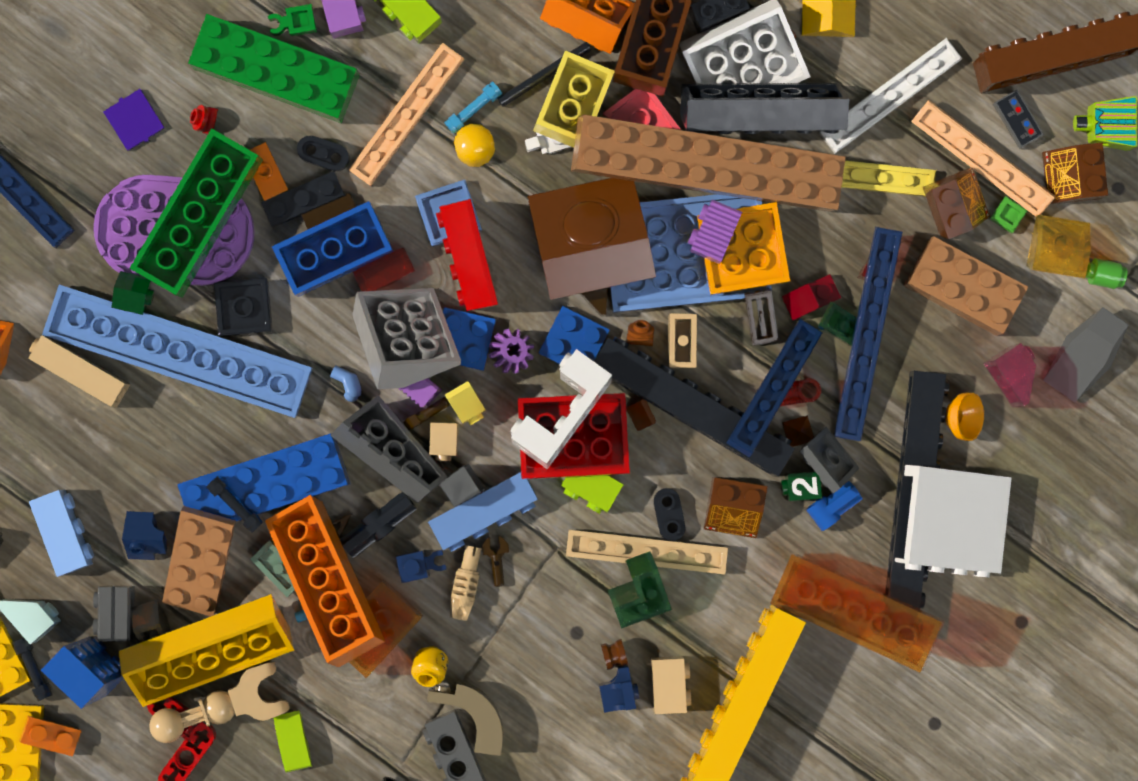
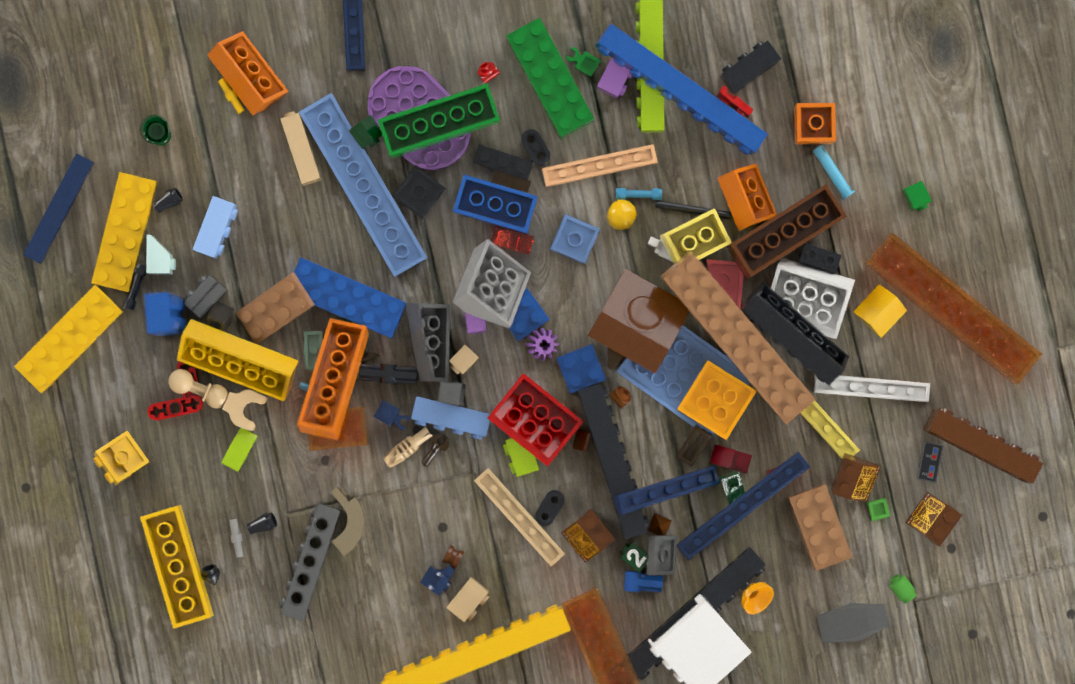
camera: 45 degrees right, 0 degrees up
orange plate [19,715,81,757] -> none
dark purple piece [103,89,165,151] -> none
dark blue brick [122,511,168,560] -> none
black bar [206,476,263,533] -> none
orange plate [250,142,289,201] -> none
medium blue arm [330,365,362,402] -> none
dark brown bar [403,397,450,431] -> none
yellow head [411,646,449,687] -> none
red slope [436,198,498,311] -> none
light yellow slope [445,381,487,426] -> none
white plate [510,349,612,469] -> none
clear green brick [608,551,672,628] -> none
tan brick [668,314,697,369] -> none
medium lavender brick [688,200,742,264] -> none
clear red piece [780,378,821,407] -> none
light nougat tile [912,100,1055,218] -> none
clear pink slope [983,343,1036,408] -> none
clear yellow slope [1026,214,1091,278] -> none
torso [1073,96,1137,151] -> none

